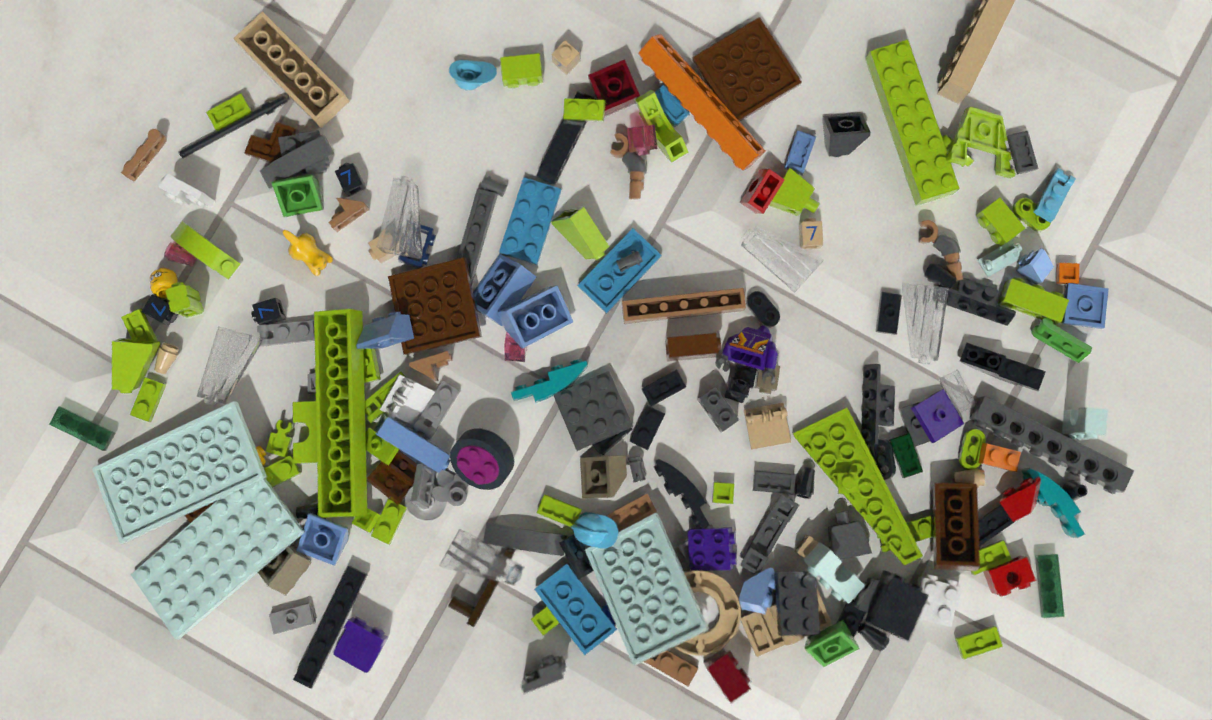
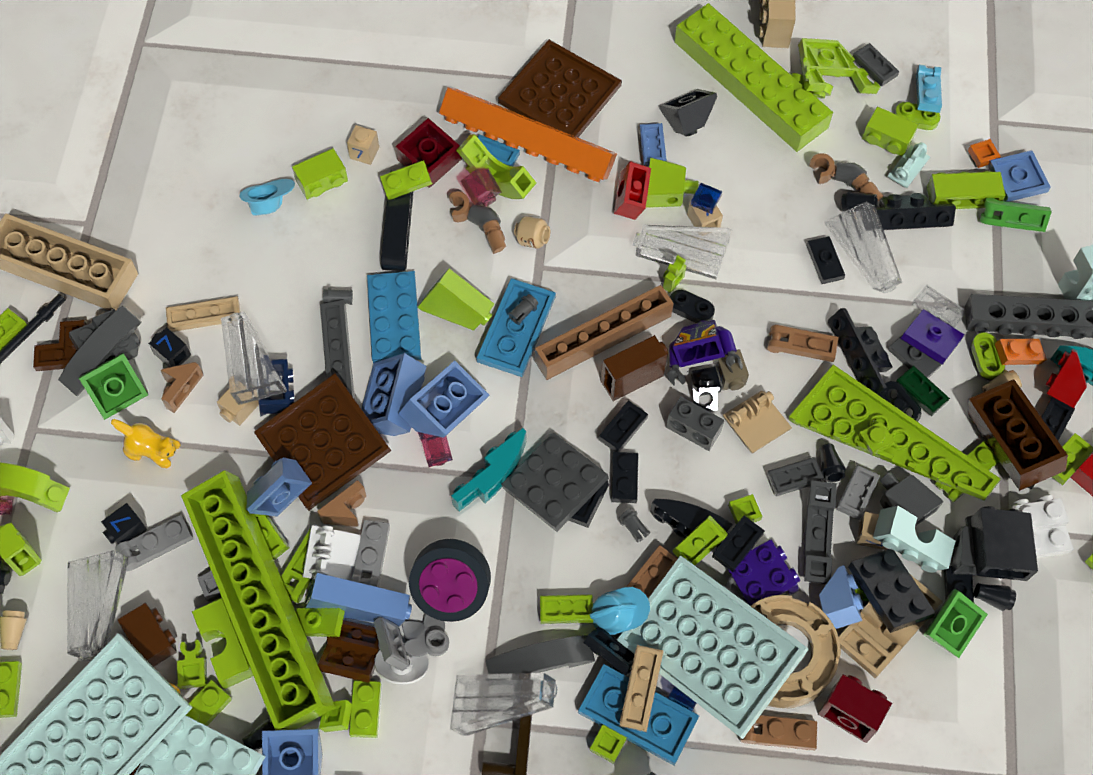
camera: 25 degrees left, 20 degrees down
dark tan slope [580,455,627,499] -> none
black slope [959,342,1046,391] -> none
light blue slope [1016,248,1054,285] -> none
none -> reddish brown brick [117,602,177,667]
none -> tan tile [166,296,241,332]
none -> tan head [514,216,551,249]
none -> tan tile [620,645,663,733]
none -> lime plate [663,255,686,293]
none -> lime plate [672,516,728,566]
none -> clear blue plate [691,183,722,214]
none -> black plate [712,516,765,572]
none -> medium nougat plate [767,325,839,362]
none -> light grey plate [836,465,881,521]

